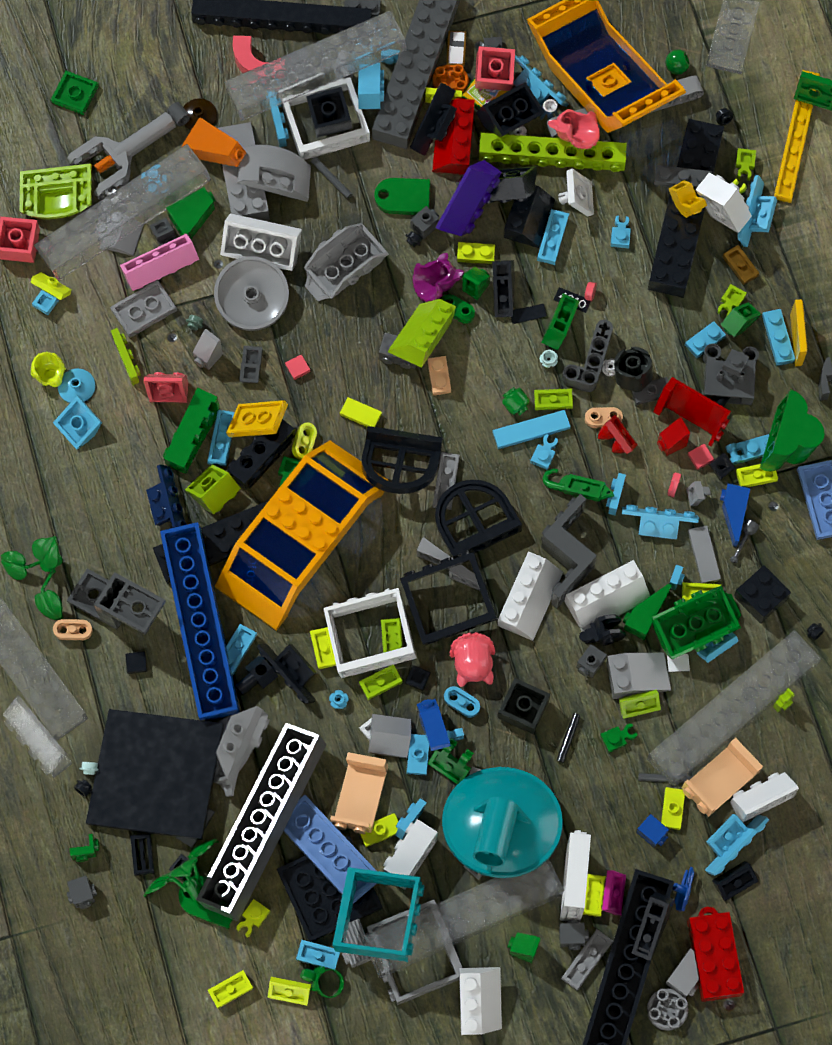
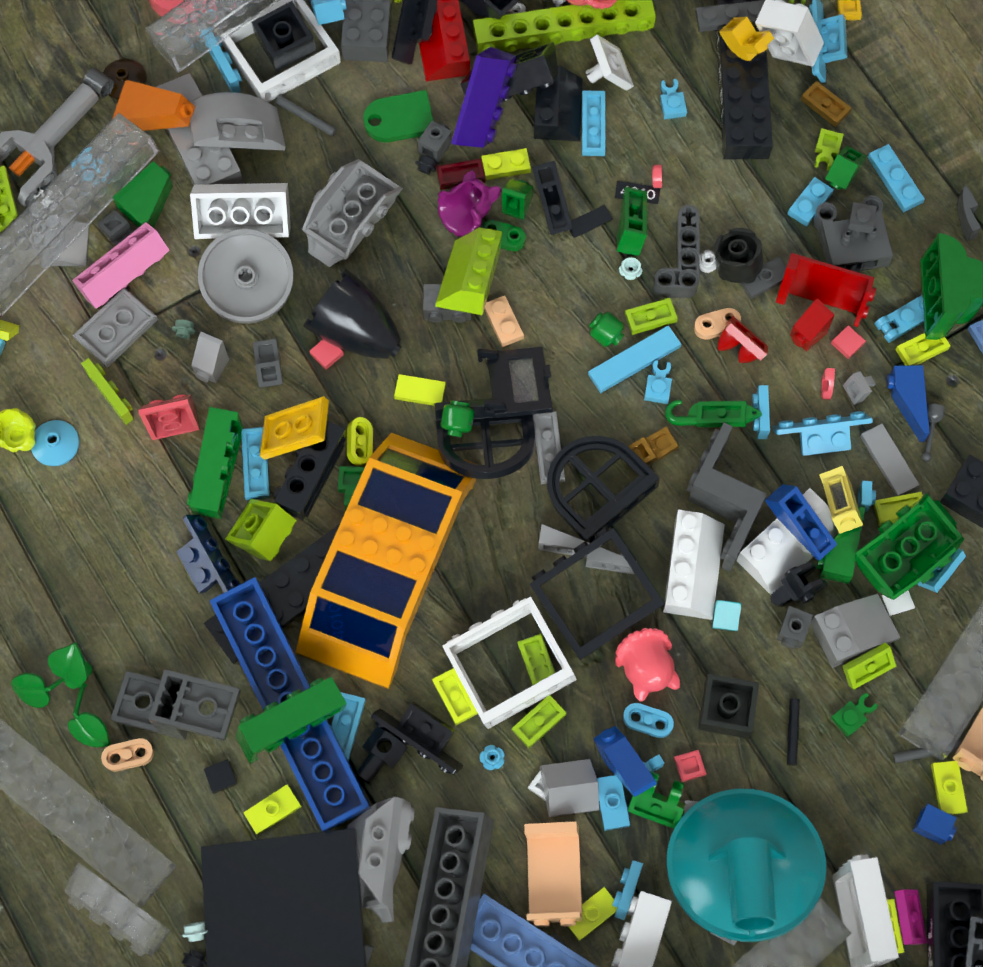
camera: 15 degrees left, 0 degrees up
medium azure slope [53,396,102,449] -> none
black tile [405,665,431,691] -> none
black tile [708,453,735,479] -> none
yellow tile [790,299,807,366] -> none
none -> green wedge [235,676,347,764]
none -> neon yellow plate [243,784,301,835]
none -> black cylinder [303,269,402,359]
none -> dark red tile [436,159,486,190]
none -> green head [440,401,474,437]
none -> black piece [477,347,553,418]
none -> pearl gold slope [628,426,680,465]
none -> coral tile [673,750,706,782]
none -> slope [712,600,741,632]
none -> blue slope [765,484,838,561]
none -> light yellow window [819,466,863,534]

